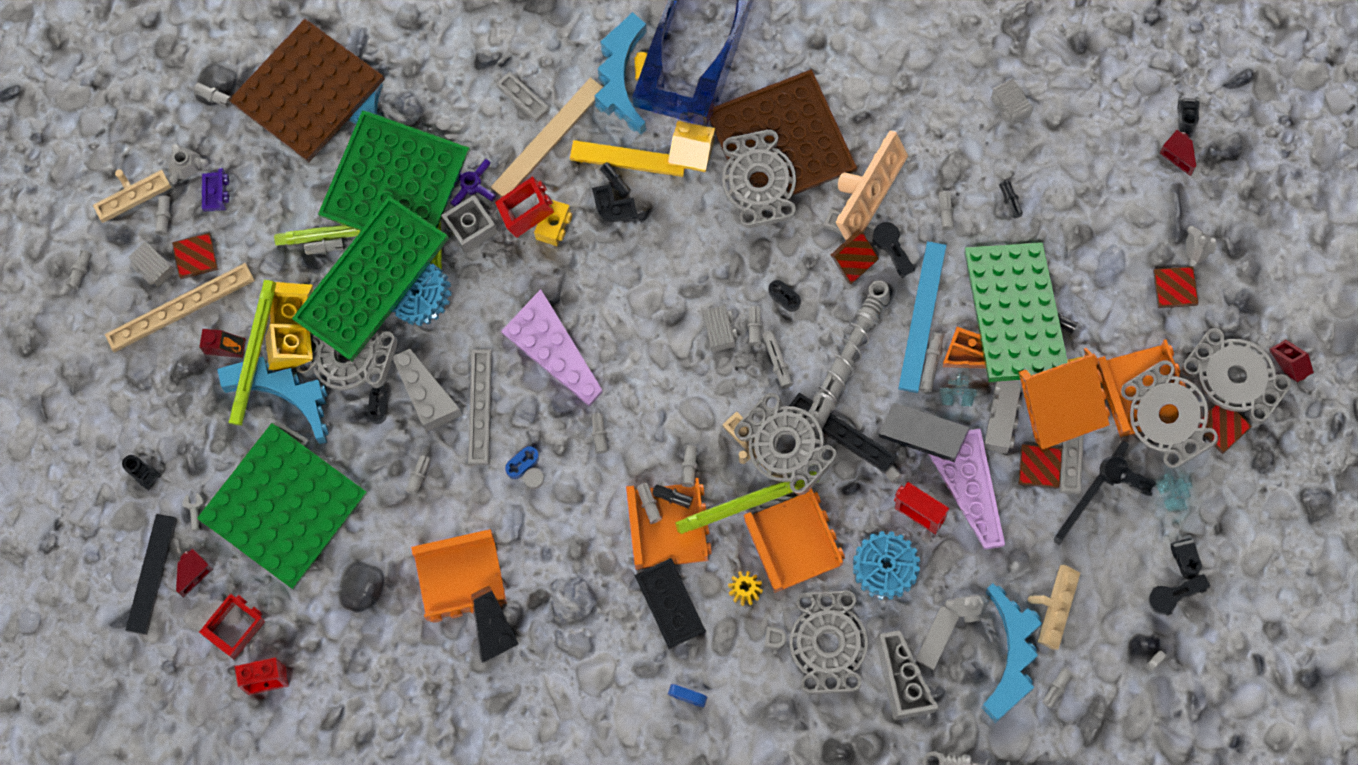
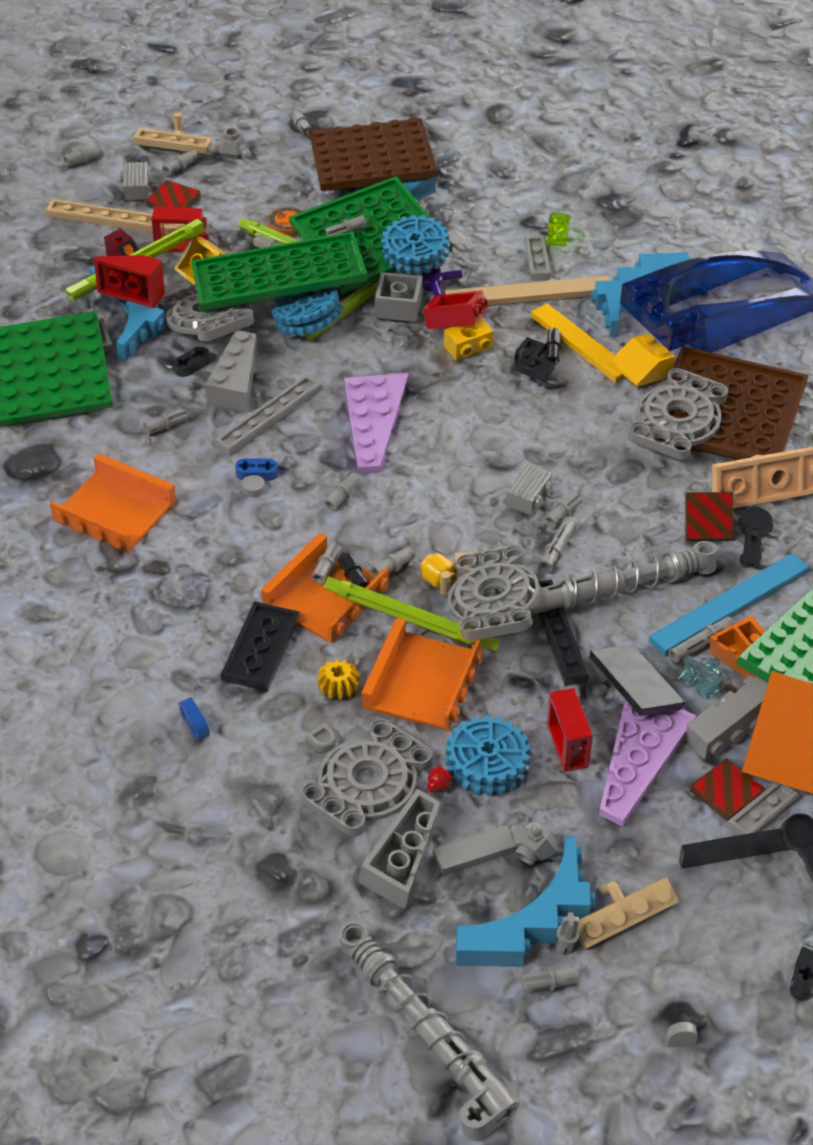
camera: 35 degrees right, 25 degrees down
dark purple bracket [202,168,230,212] -> none
yellow slope [265,324,313,370] -> none
black wedge [471,585,519,663] -> none
black beam [768,280,801,312] -> none
black piece [1148,574,1211,616] -> none
none -> red slope [93,255,165,309]
none -> red window [151,206,208,253]
none -> tile [268,207,303,237]
none -> light grey axle [326,215,367,236]
none -> dark azure piece [381,215,450,275]
none -> yellow head [420,553,456,589]
none -> red plate [427,765,454,792]
none -> clear neon green brick [547,213,571,247]
none -> light grey axle [556,913,580,955]

